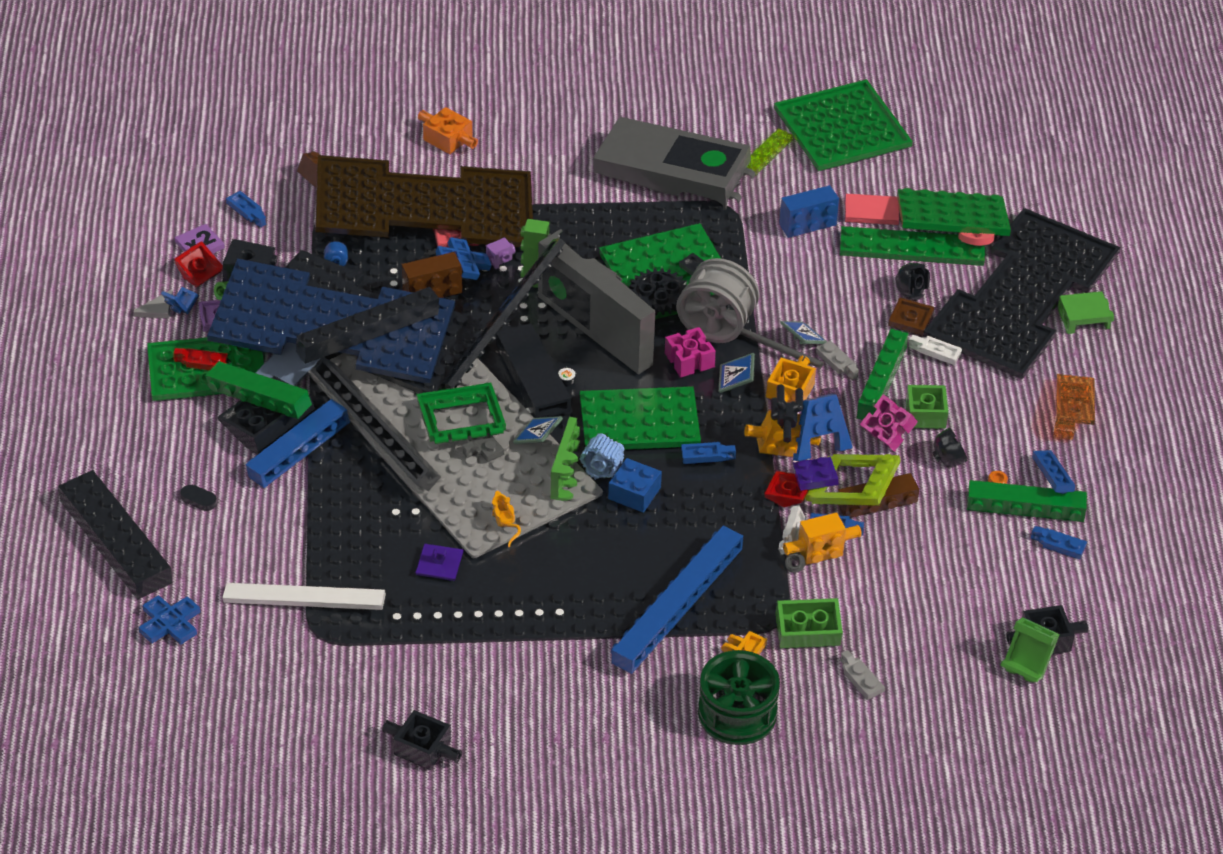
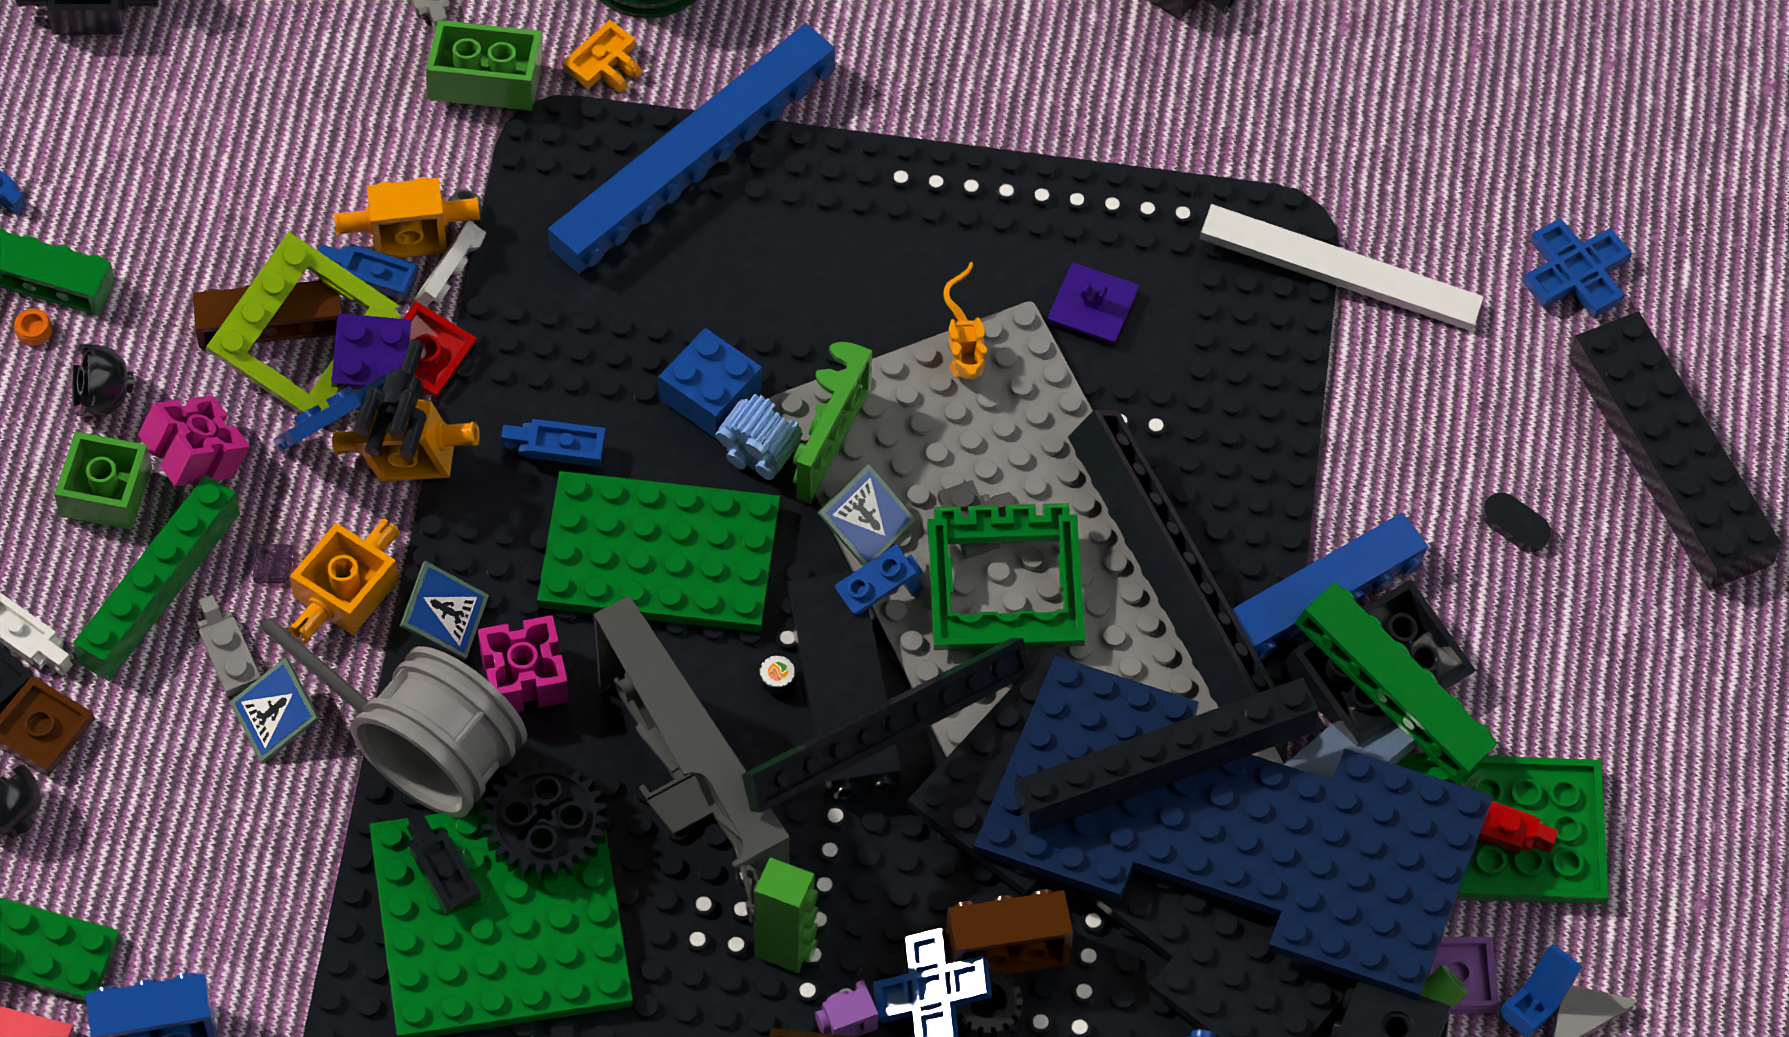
camera: 170 degrees left, 15 degrees up
none -> blue bracket [835,544,924,616]

